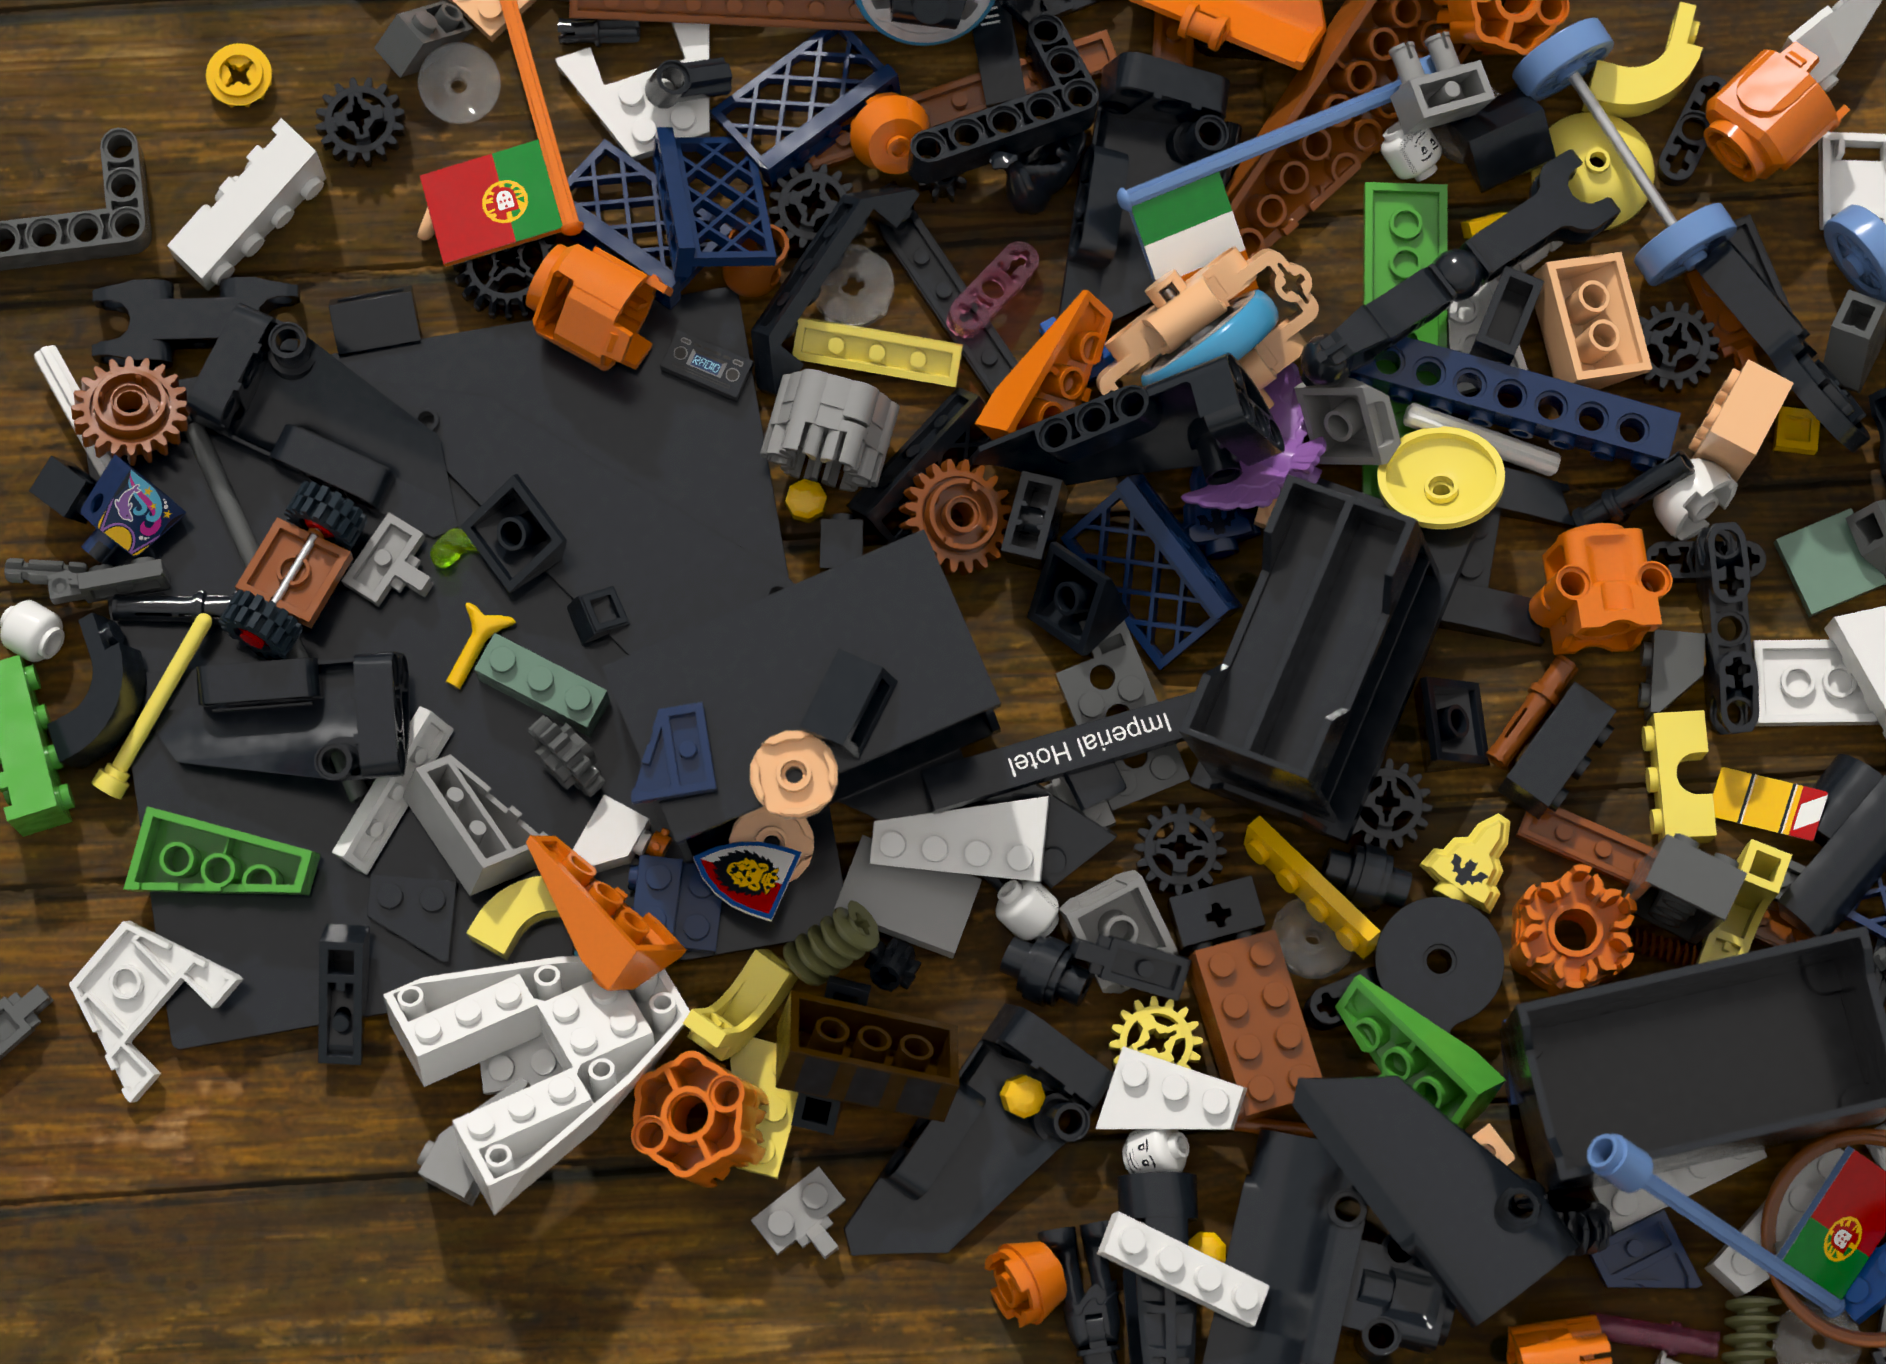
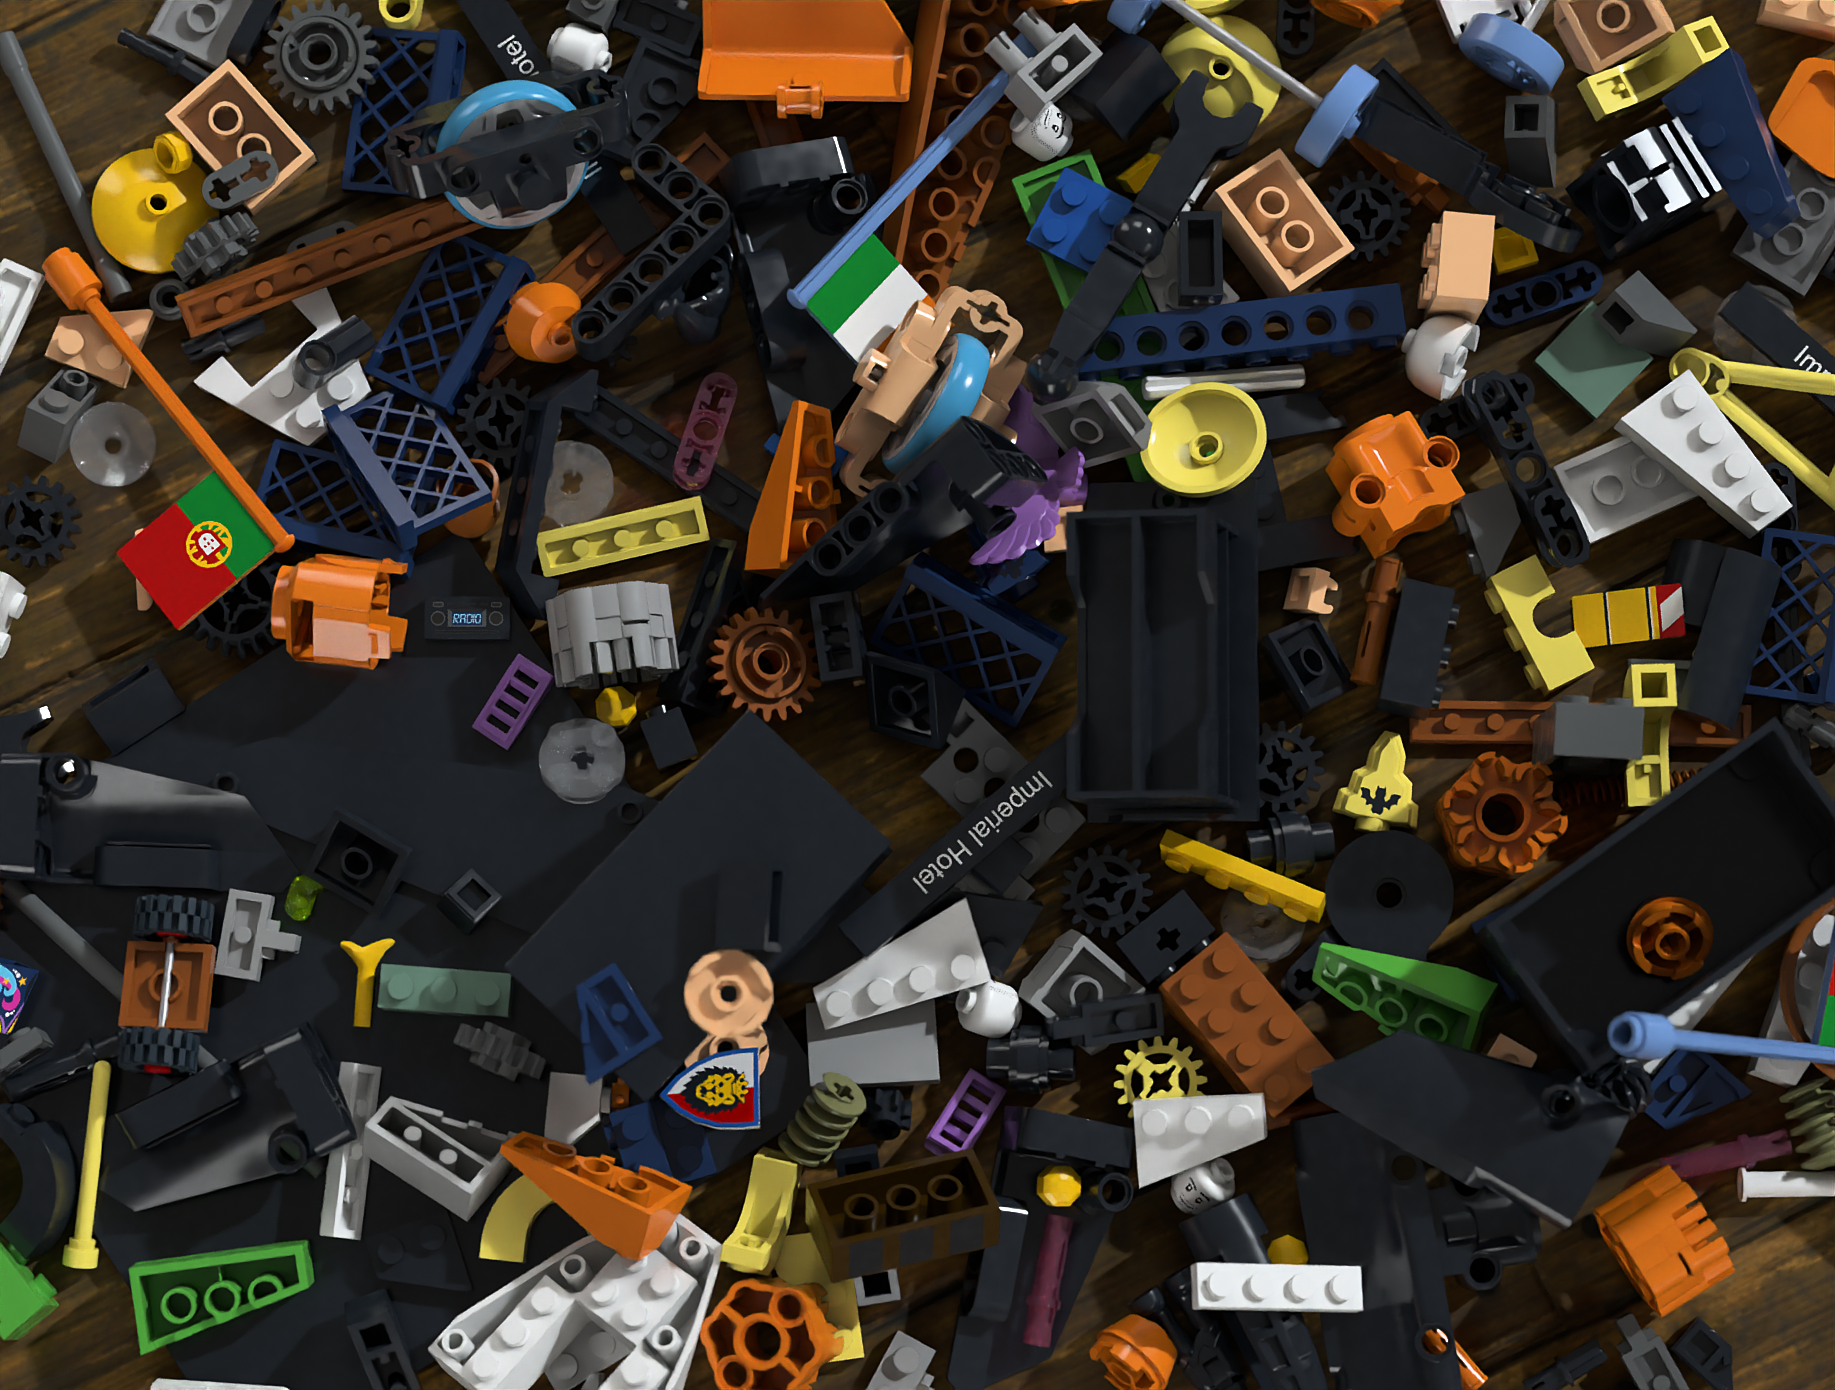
camera: 20 degrees left, 5 degrees up
black pin [1572,450,1695,527] -> none
none -> medium lavender slope [472,653,555,751]
none -> clear plate [539,718,625,804]
none -> medium lavender slope [924,1068,1007,1155]
none -> clear pink pin [1022,1214,1073,1348]
none -> blue plate [1026,167,1133,275]
none -> light nougat tile [1283,567,1338,614]
none -> dark blue beam [1483,261,1603,329]
none -> orange cone [1626,894,1714,980]

